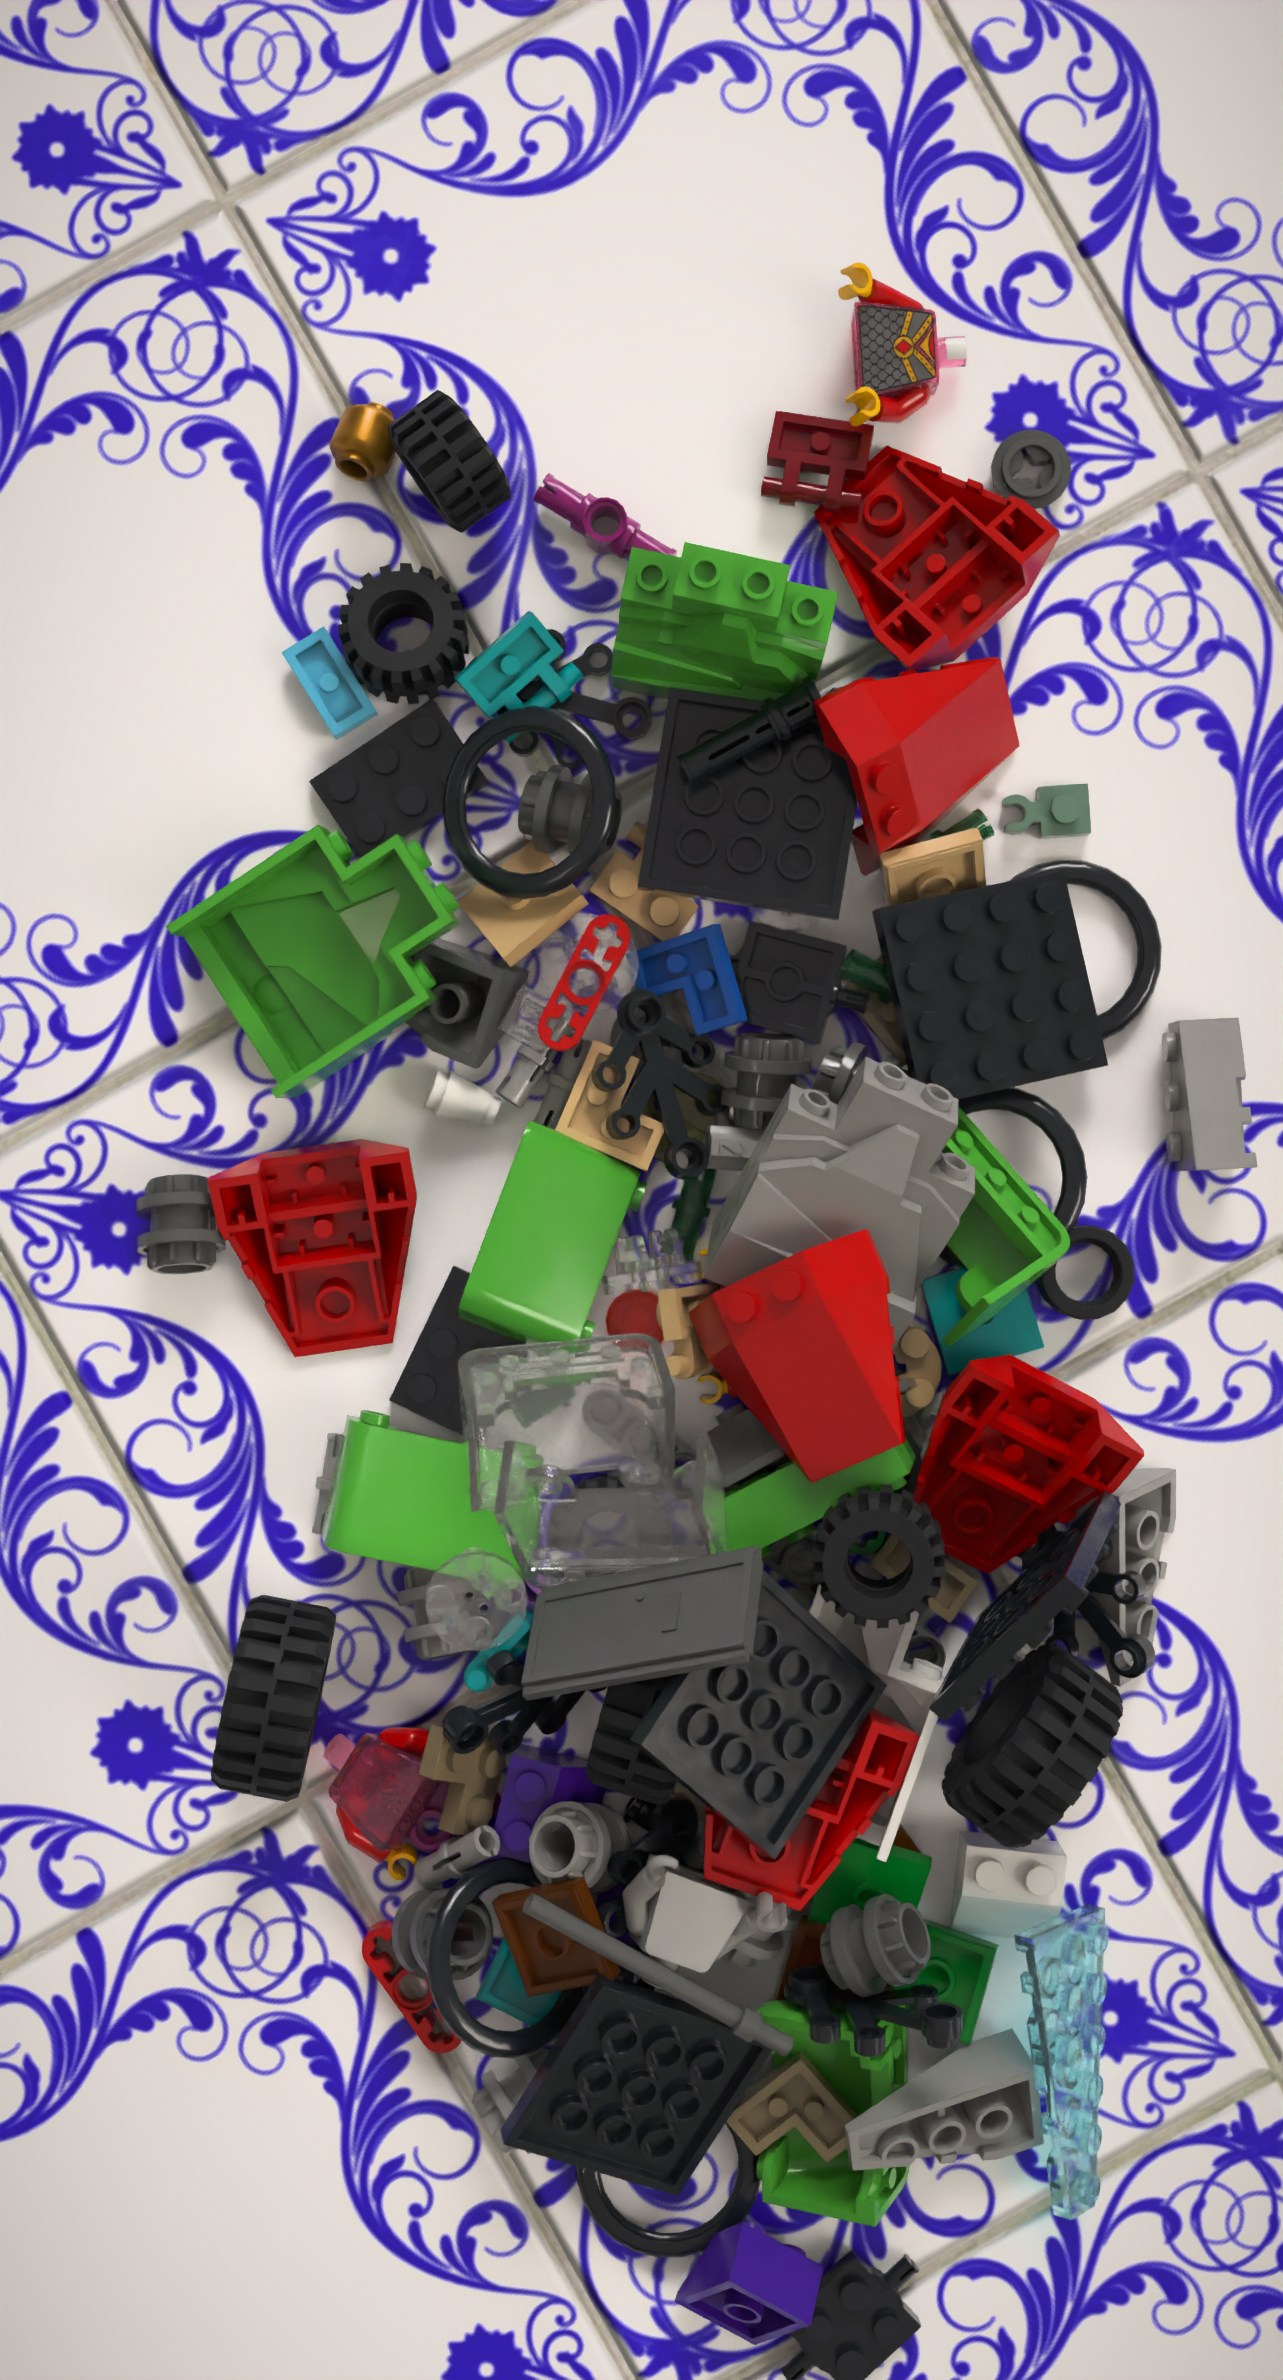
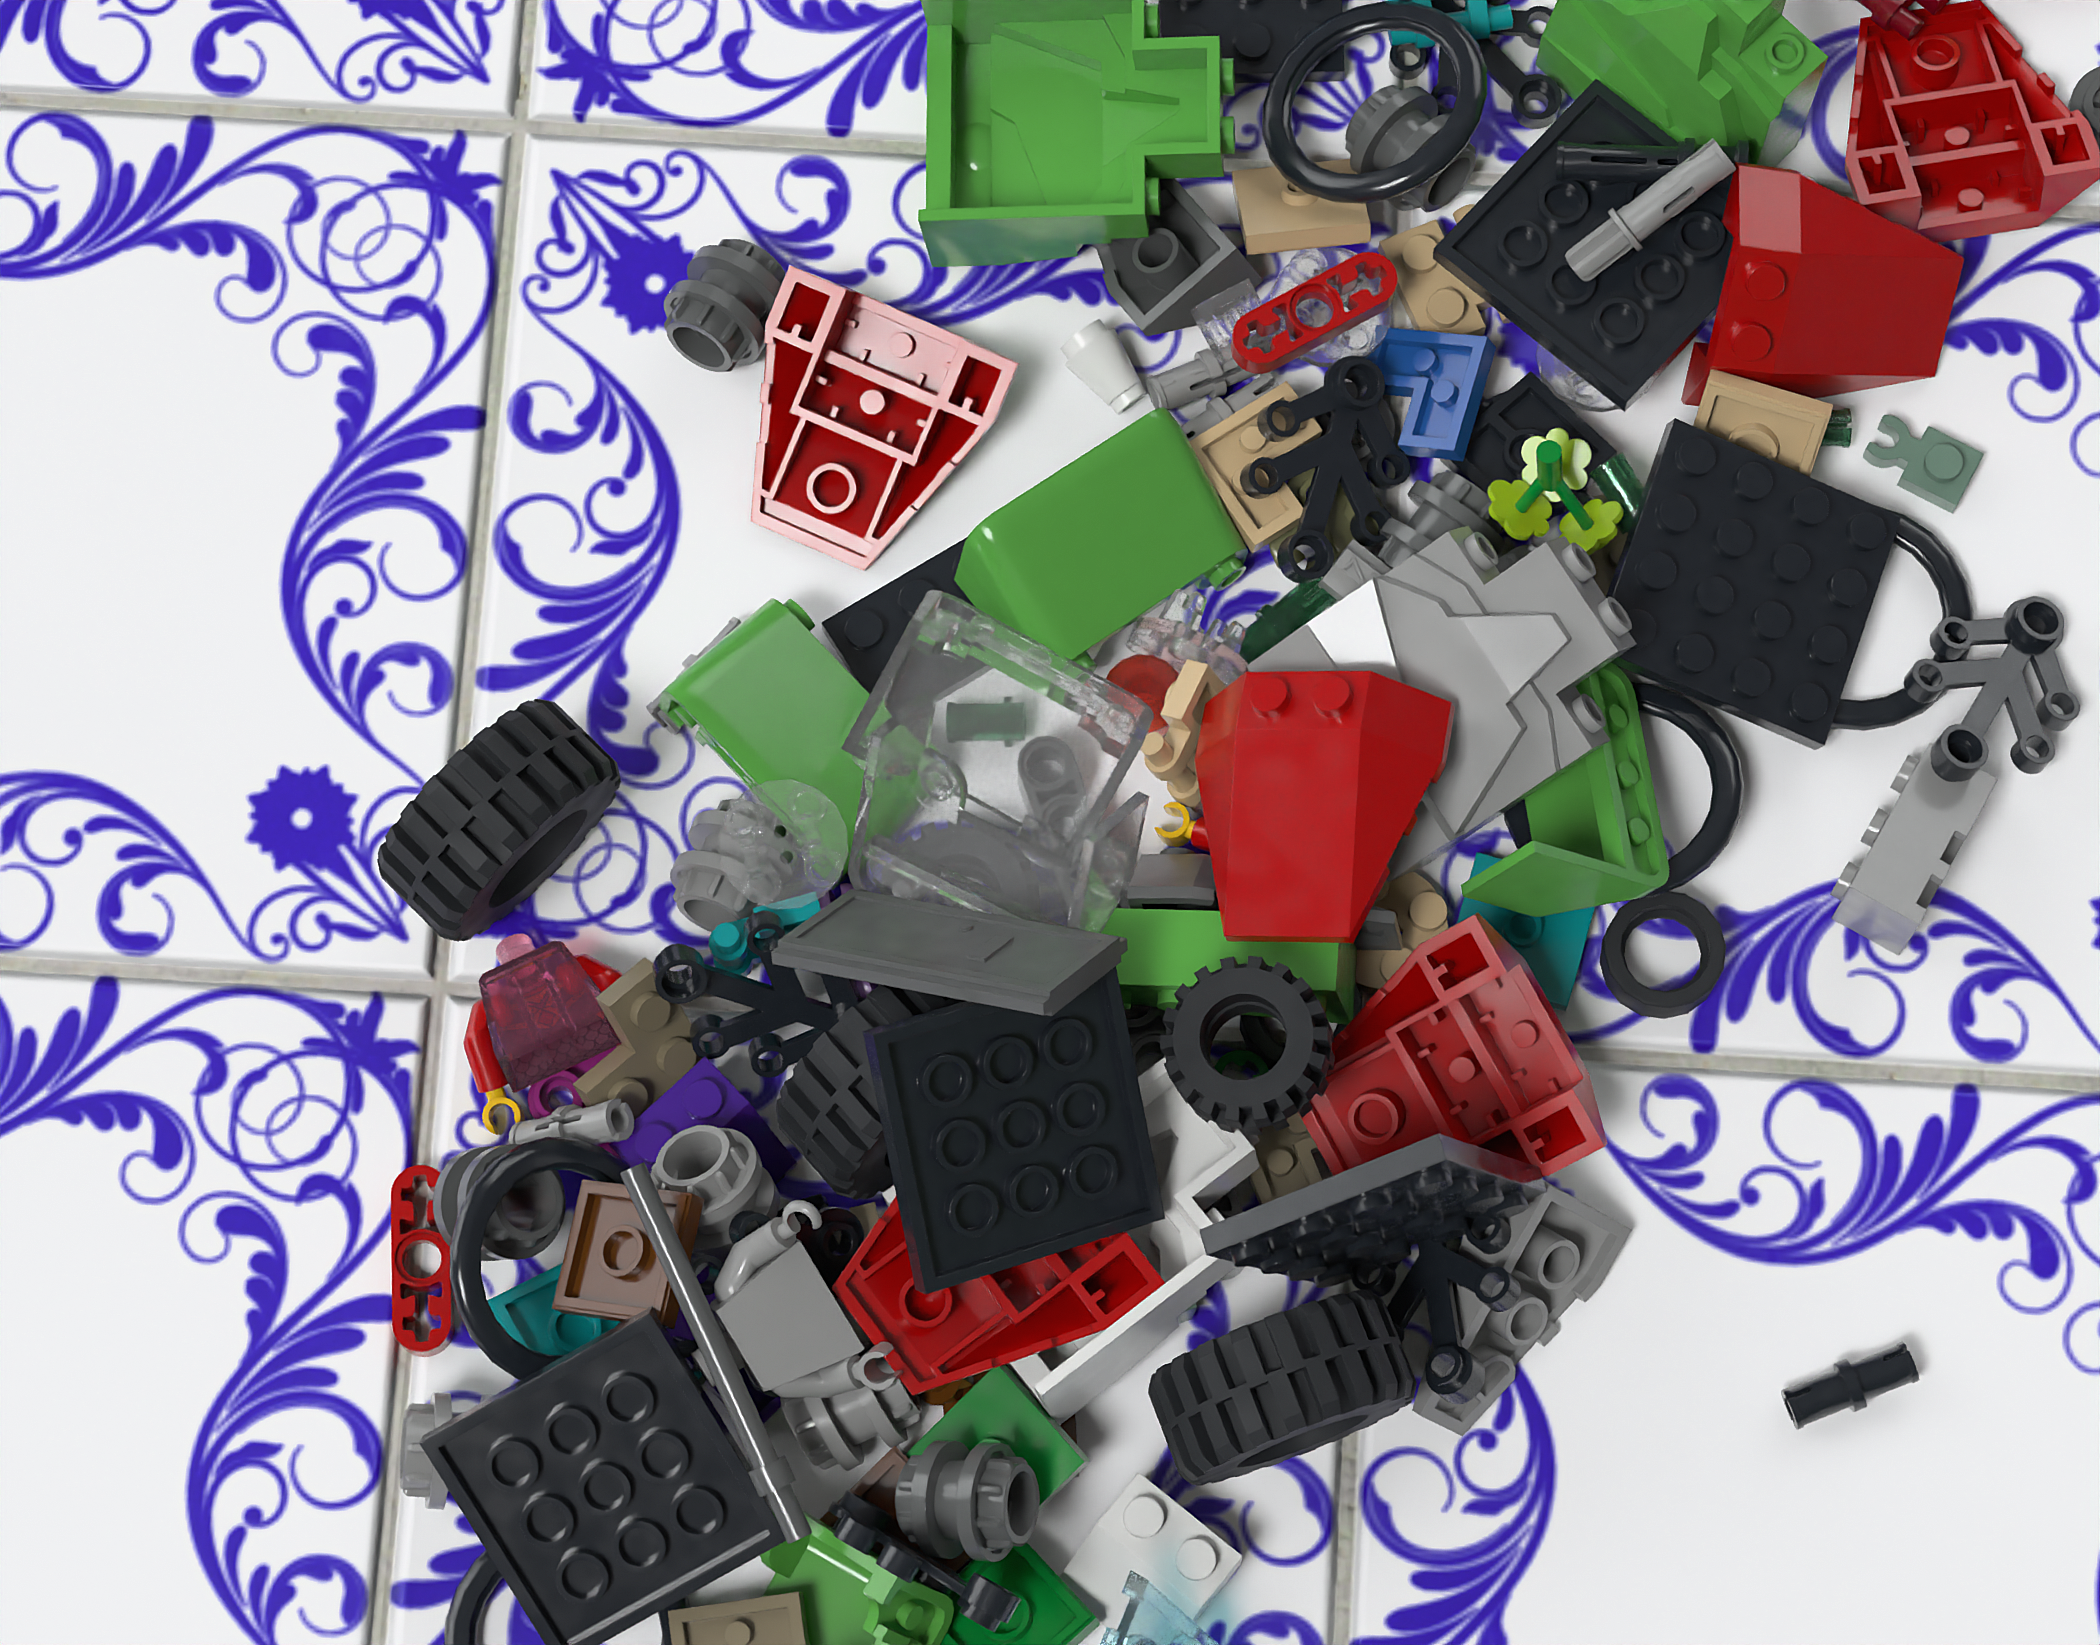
camera: 30 degrees right, 15 degrees down
none -> lime plant [1488,428,1624,556]
none -> light grey axle [1565,138,1736,281]
none -> black plant [1903,596,2080,782]

